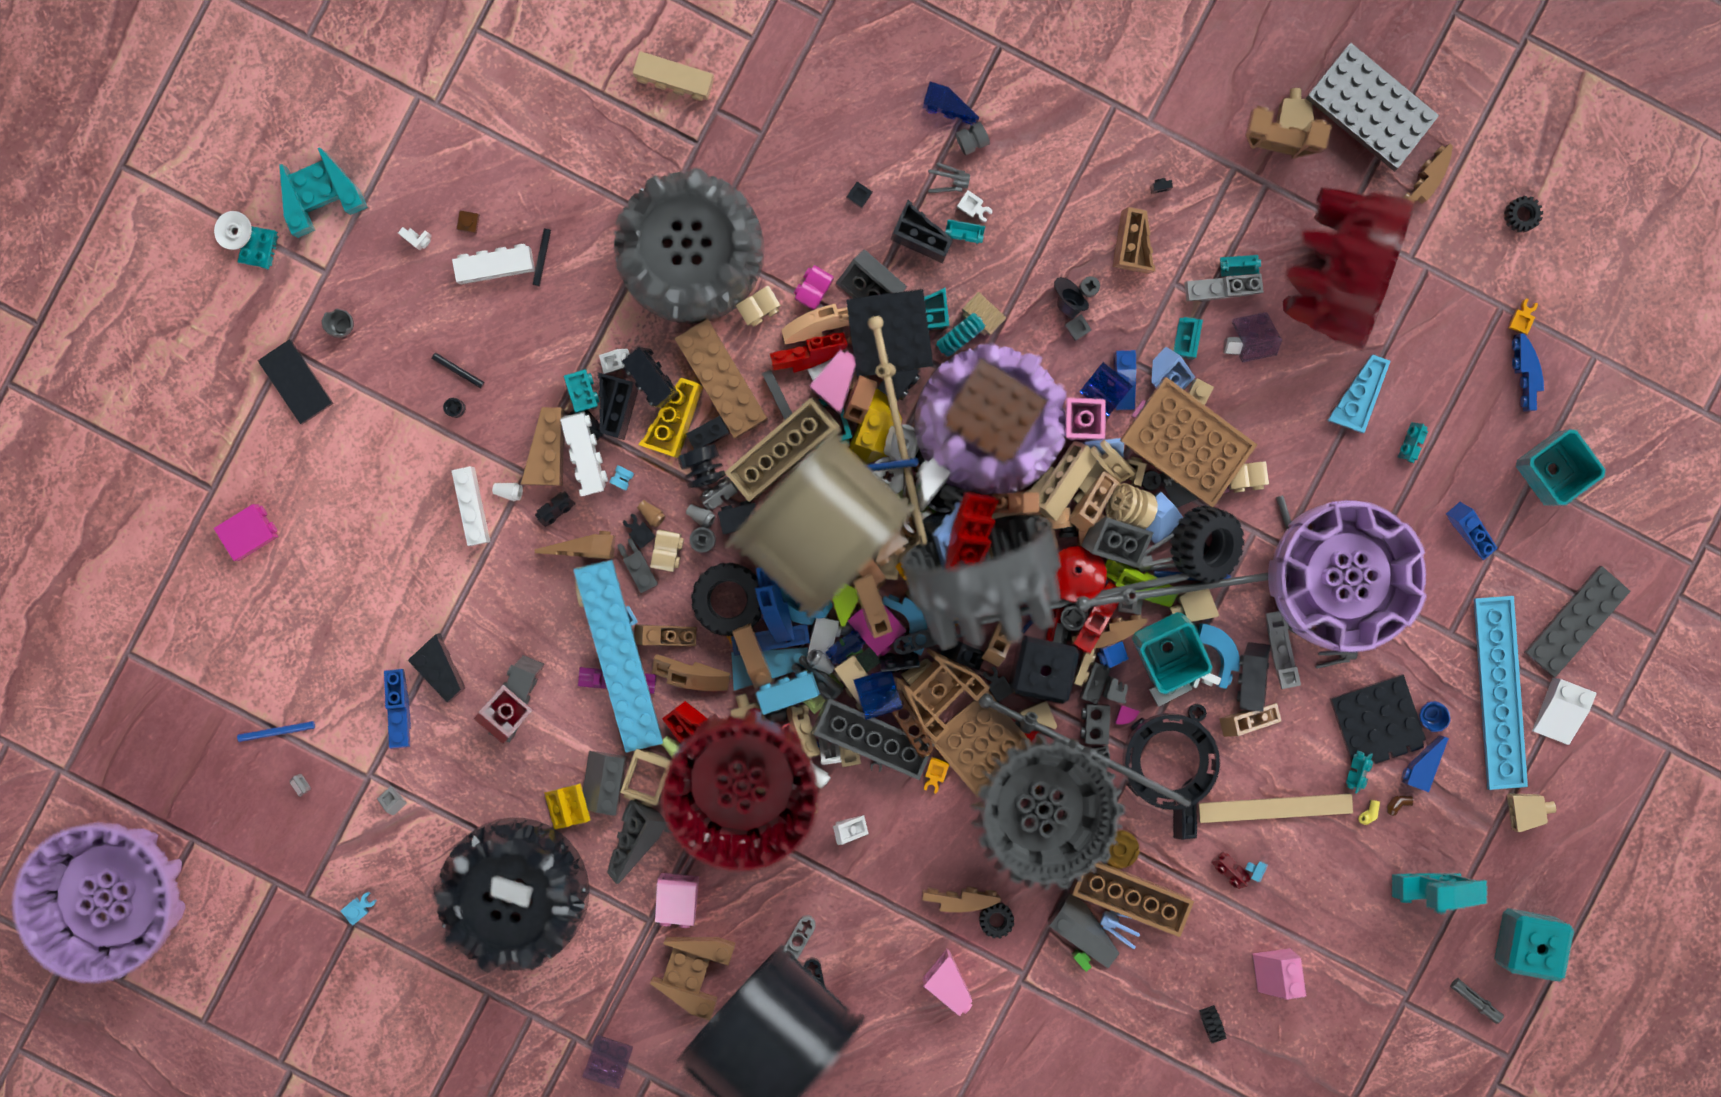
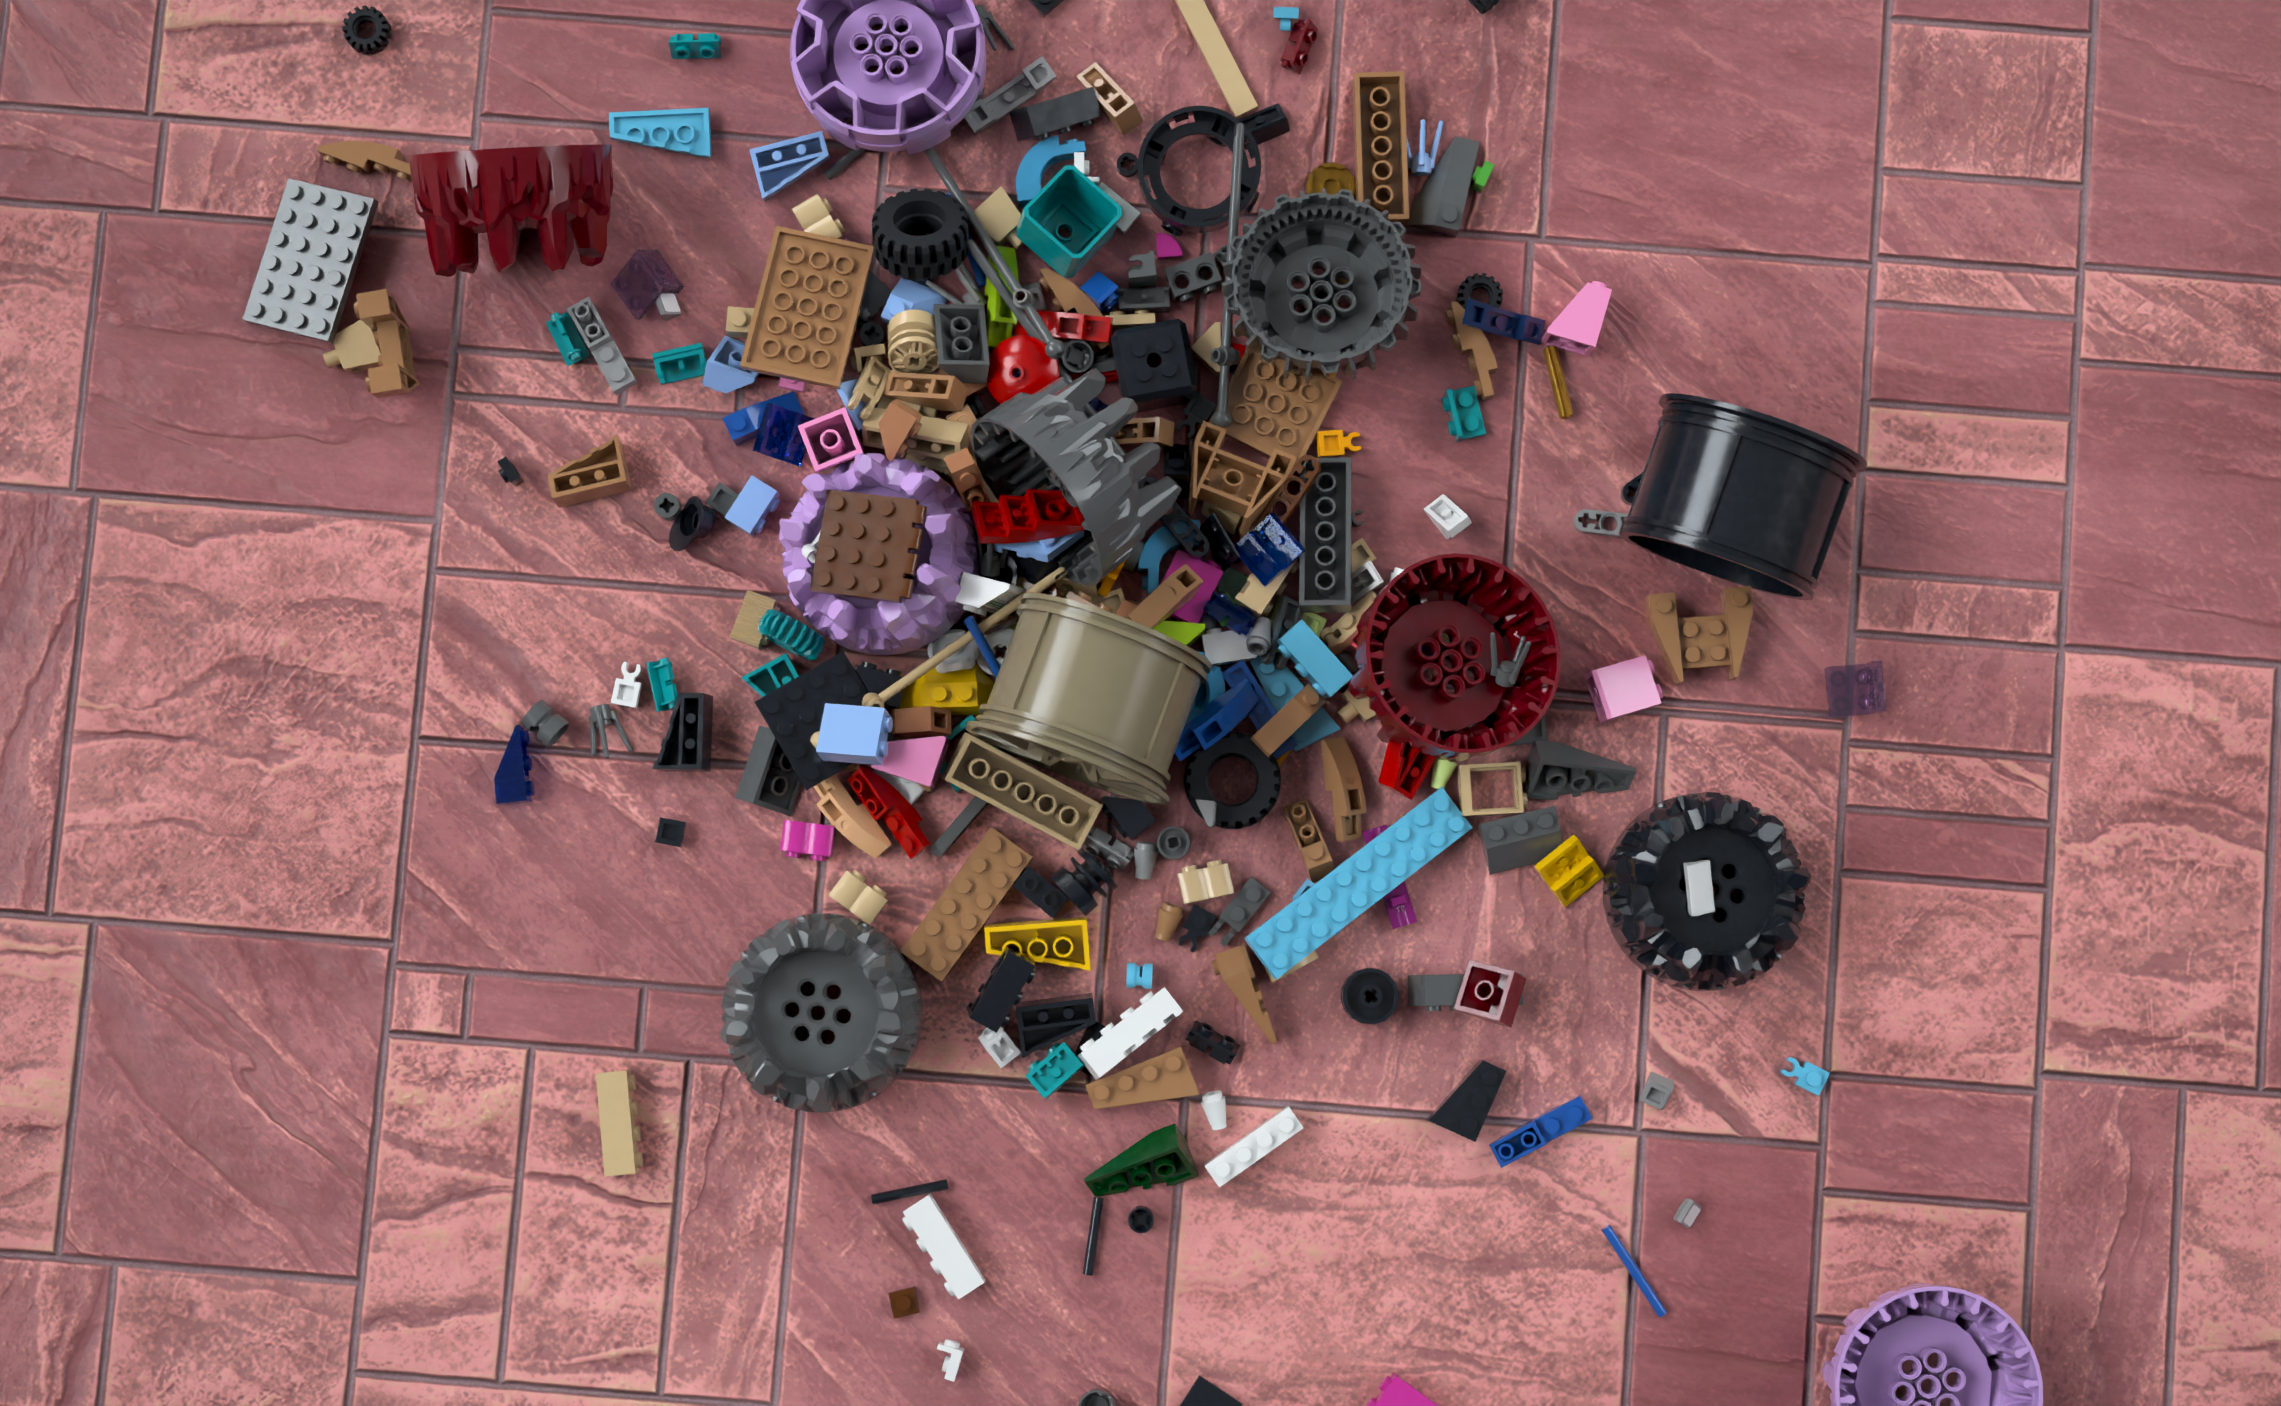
camera: 110 degrees left, 5 degrees down
none -> light blue brick [724,475,780,537]
none -> light blue wedge [749,131,830,201]
none -> white hand [802,530,821,563]
none -> light blue brick [816,703,893,765]
none -> nougat slope [878,399,923,461]
none -> dark green wedge [1084,1123,1199,1197]
none -> light grey slope [1196,800,1217,828]
none -> black wheel [1340,968,1399,1025]
none -> teal bracket [1441,386,1486,442]
none -> dark blue slope [1462,299,1546,345]
none -> dark grey plant [1490,632,1531,687]
none -> pearl gold axle [1543,346,1573,419]

